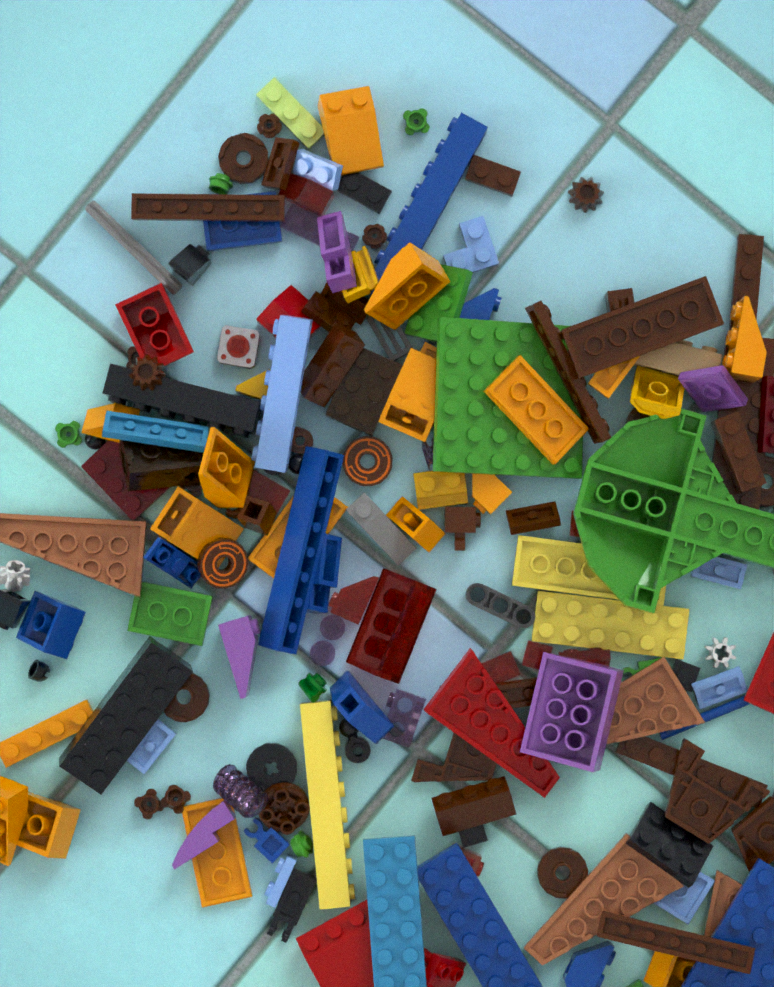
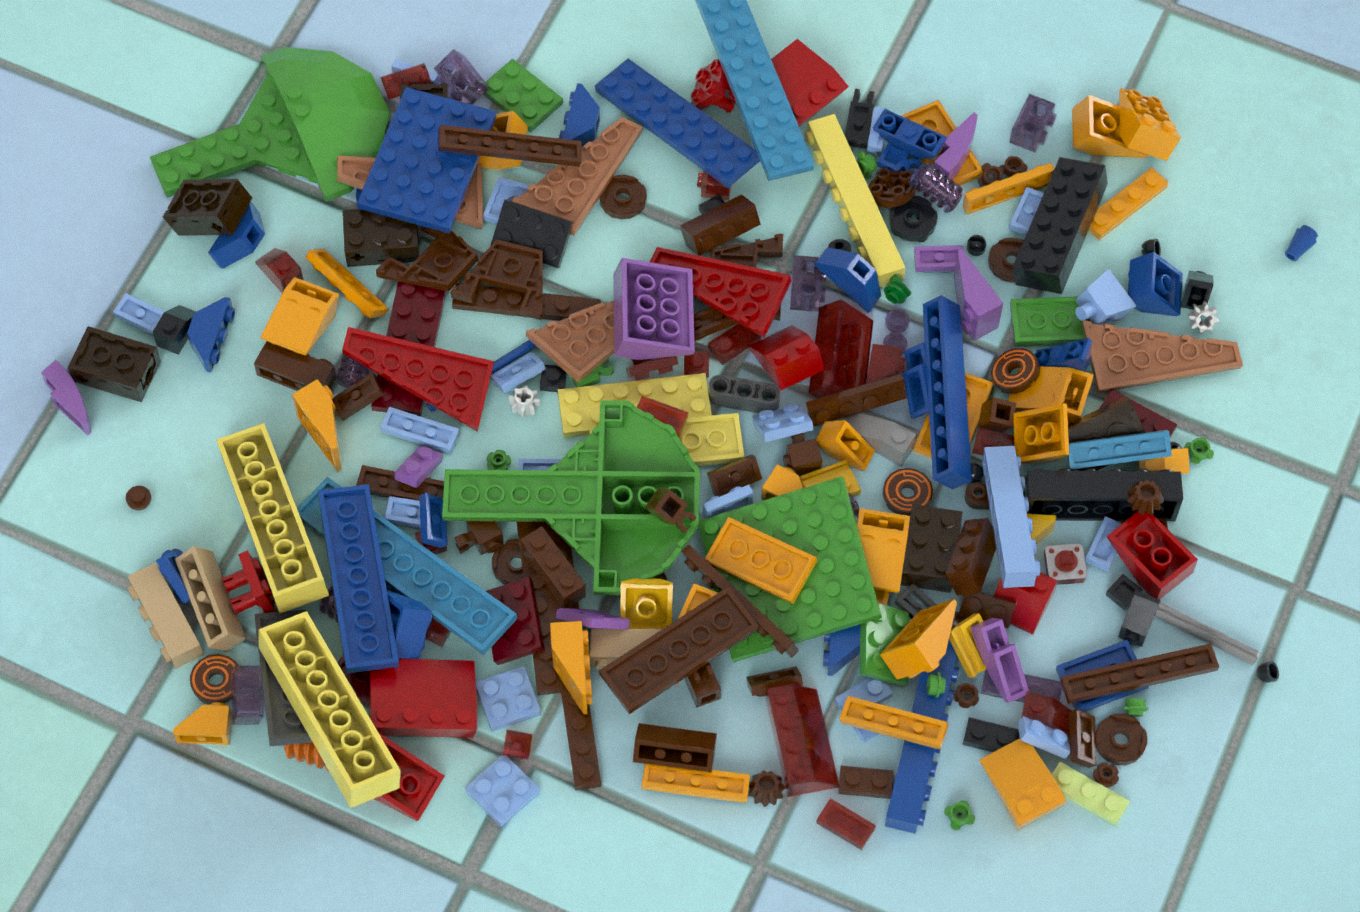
camera: 160 degrees right, 25 degrees down
none -> bright green plate [486,450,511,470]
none -> reddish brown brick [633,723,717,772]
none -> clear red plate [637,396,688,437]
none -> light orange plate [642,764,750,803]
none -> reddish brown brick [644,487,697,533]
none -> light blue plate [703,485,753,519]
none -> reddish brown plate [746,666,803,697]
none -> red slope [749,325,825,391]
none -> light blue plate [752,404,814,442]
none -> clear red slope [766,684,839,797]
none -> reddish brown plate [806,374,907,427]
none -> clear red plate [816,798,876,850]
none -> light orange plate [839,696,949,750]
none -> blue slope [873,109,947,159]
none -> medium lavender plate [914,245,963,272]
none -> bright green plate [927,672,946,698]
none -> light orange plate [963,163,1055,215]
none -> black hinge [966,235,986,256]
none -> clear purple brick [1009,94,1057,153]
none -> light blue torso [1075,269,1137,325]
none -> light blue plate [1085,516,1122,572]
none -> black plate [1106,574,1143,611]
none -> black hinge [1256,661,1279,683]

